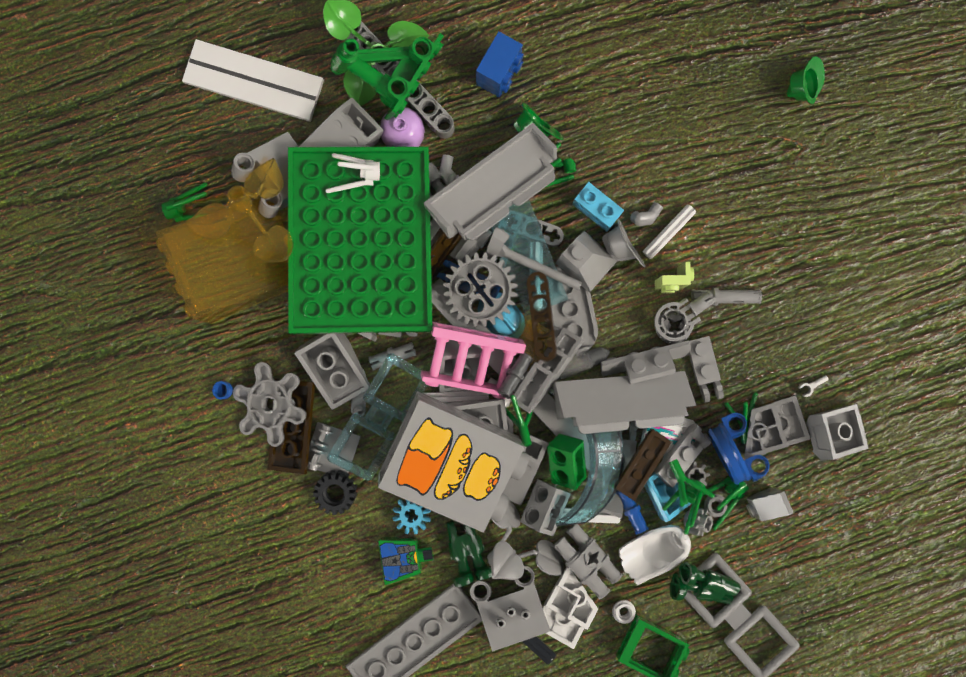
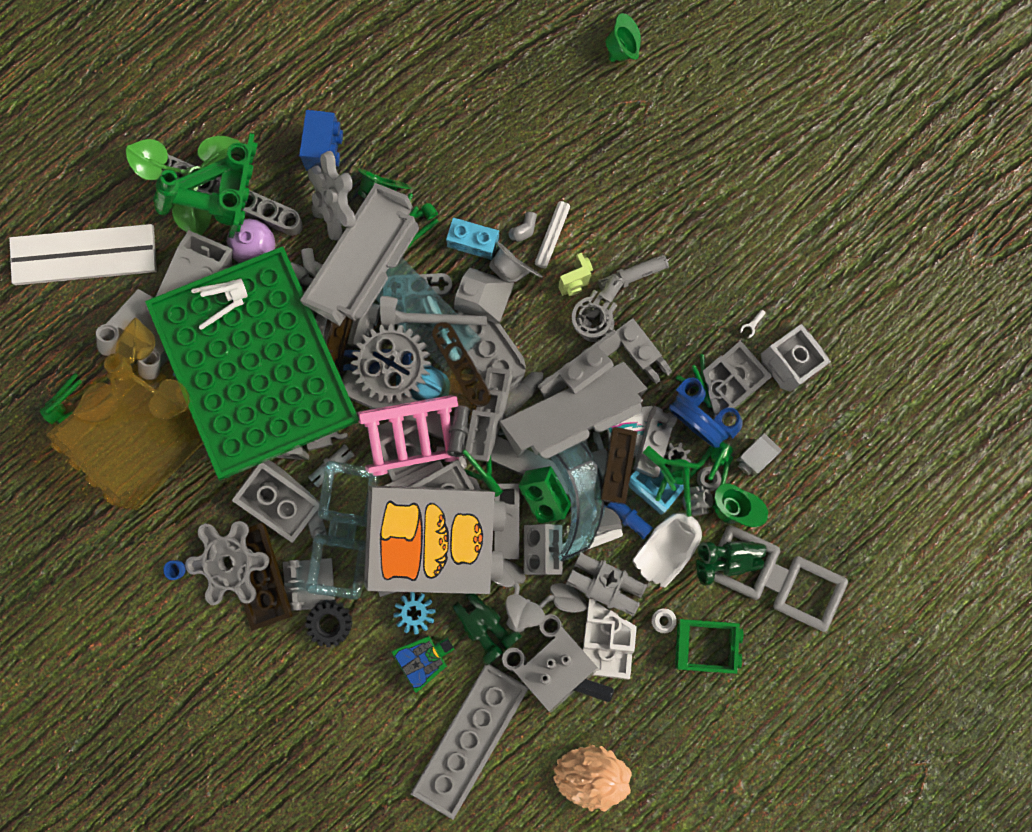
camera: 30 degrees left, 5 degrees down
none -> light grey plate [308,151,356,241]
none -> green piece [712,484,768,528]

